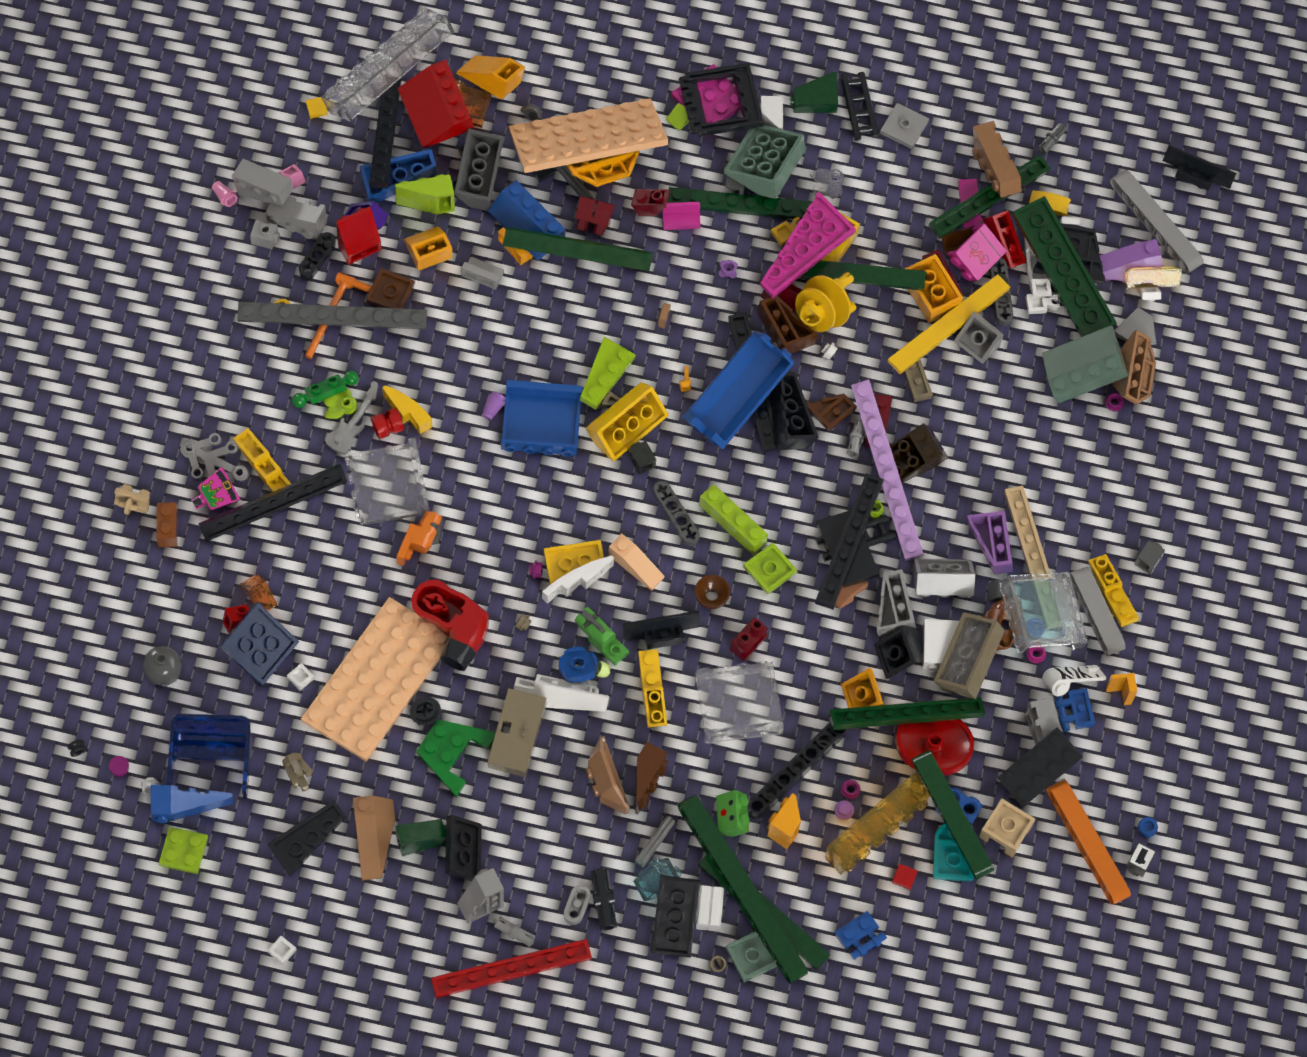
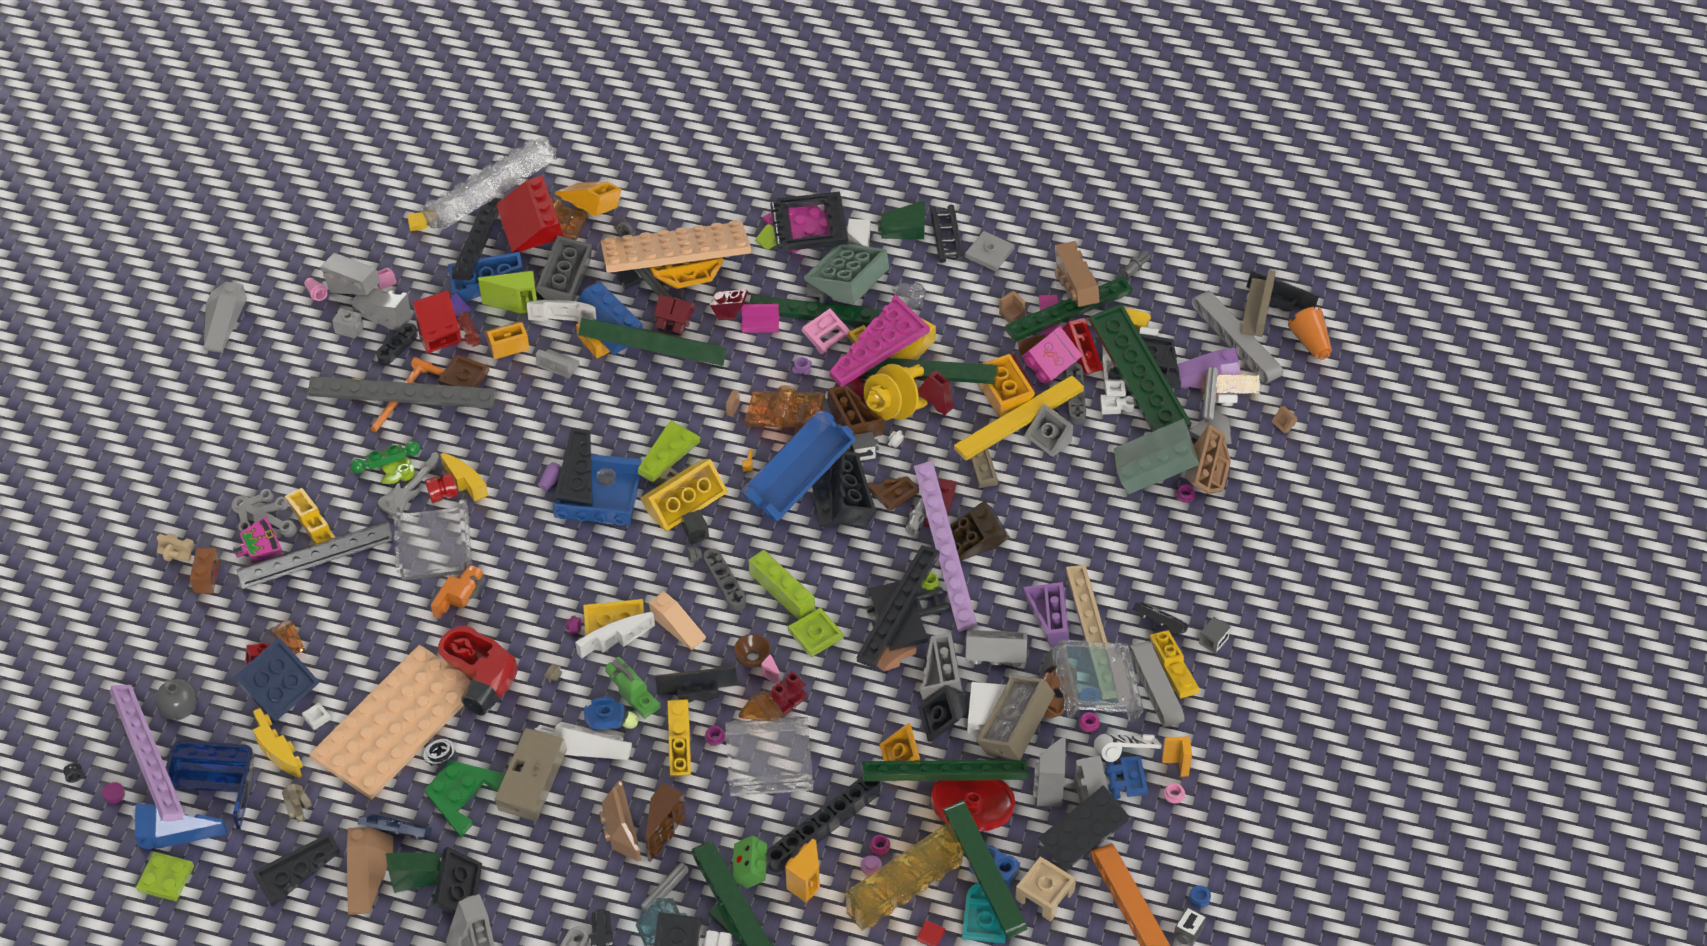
camera: 10 degrees right, 15 degrees down
none -> lavender plate [110,685,184,821]
none -> light grey wedge [204,282,247,353]
none -> yellow slope [253,708,303,778]
none -> dark blue wing [358,814,432,840]
none -> clear red plate [457,311,480,347]
none -> white slope [527,300,596,323]
none -> black wing [554,427,592,507]
none -> clear tile [596,467,616,487]
none -> dark grey plate [687,544,702,563]
none -> magenta plate [705,726,725,746]
none -> clear orange slope [739,691,783,722]
none -> clear orange plate [745,385,825,427]
none -> bright pink slope [761,655,780,684]
none -> bright pink plate [801,309,850,354]
none -> dark grey brick [850,432,879,461]
none -> dark red slope [918,370,954,416]
none -> medium nougat panel [999,291,1025,323]
none -> light grey slope [1033,738,1066,807]
none -> black hinge [1132,602,1189,634]
none -> bright pink plate [1164,783,1185,804]
none -> light grey axle [1203,367,1218,421]
none -> dark tan panel [1241,270,1276,337]
none -> medium nougat tile [1271,406,1298,433]
none -> orange cone [1288,307,1332,360]

